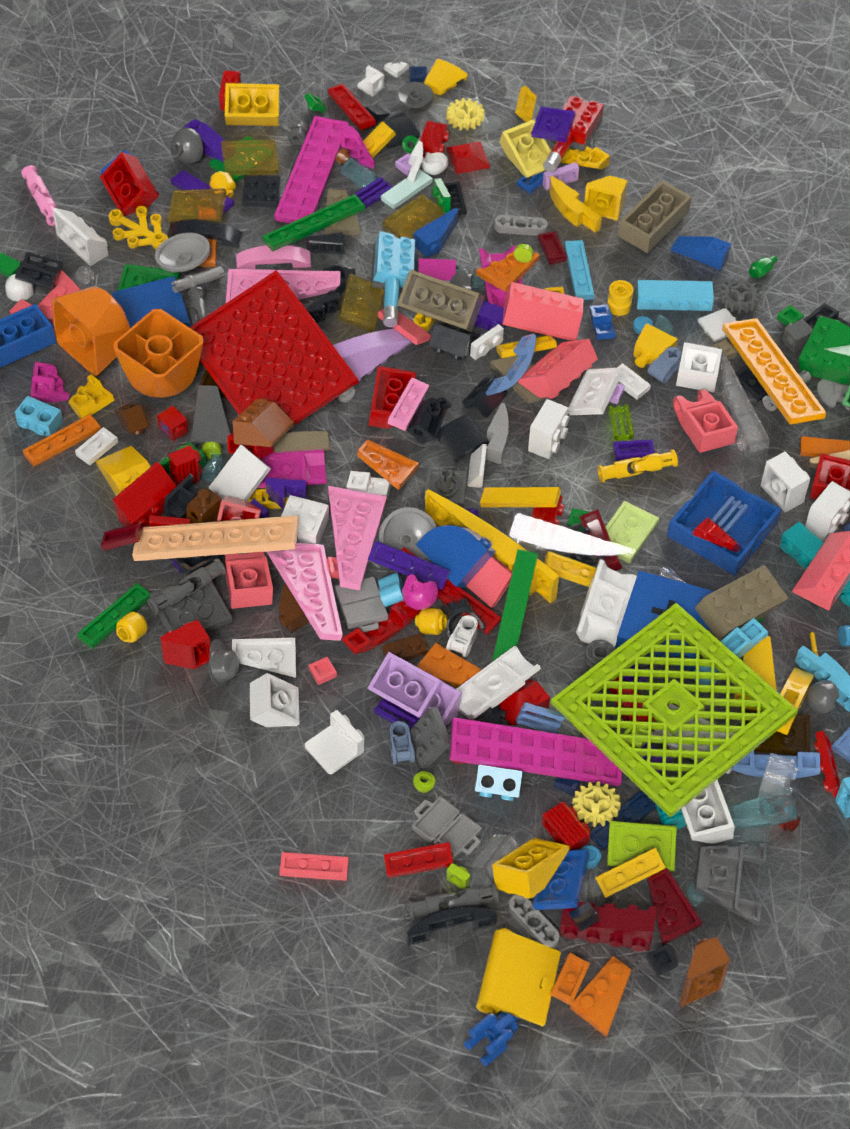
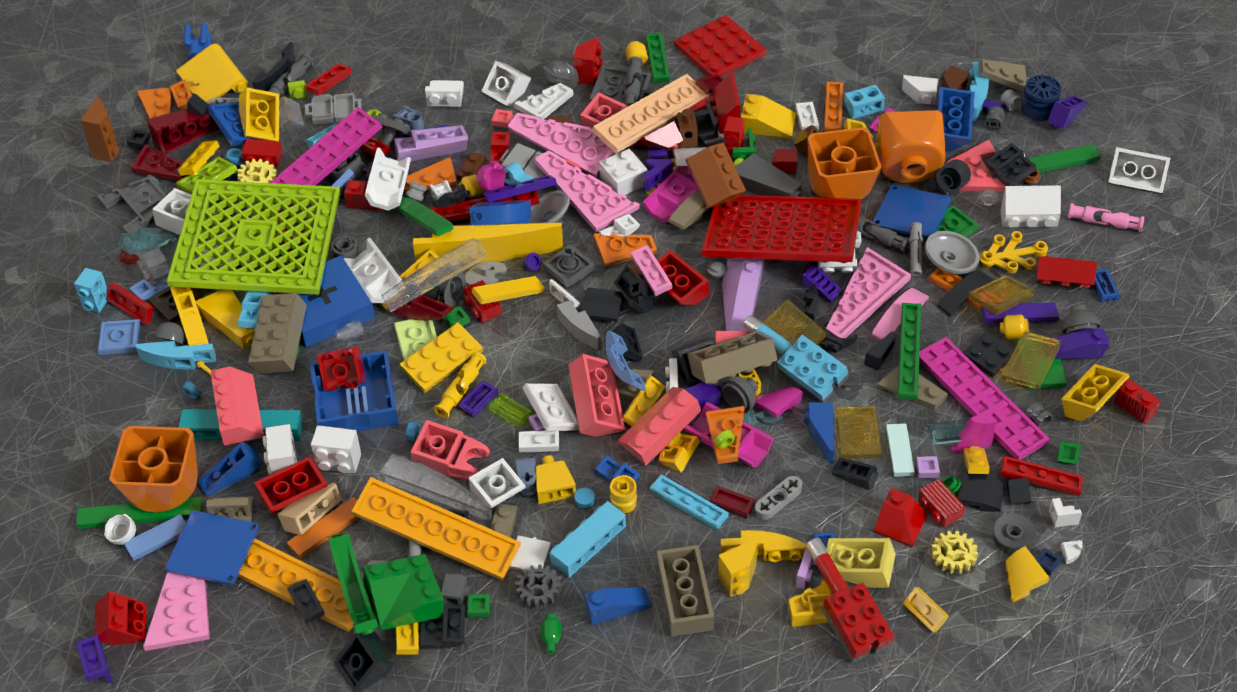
camera: 135 degrees right, 5 degrees down
coral tile [279,852,349,881] -> none
dark purple tile [355,177,393,208] -> none
white slope [407,141,423,183] -> none
white hair [421,152,448,176] -> none
green plate [431,178,451,213] -> none
white brick [528,399,570,459] -> none
dark purple tile [531,106,576,142] -> none
clear light blue tile [655,315,673,336] -> none
none -> yellow plate [399,323,483,394]
none -> light grey wheel [406,181,428,201]
none -> dark azure tile [406,421,421,441]
none -> red plate [674,15,767,77]

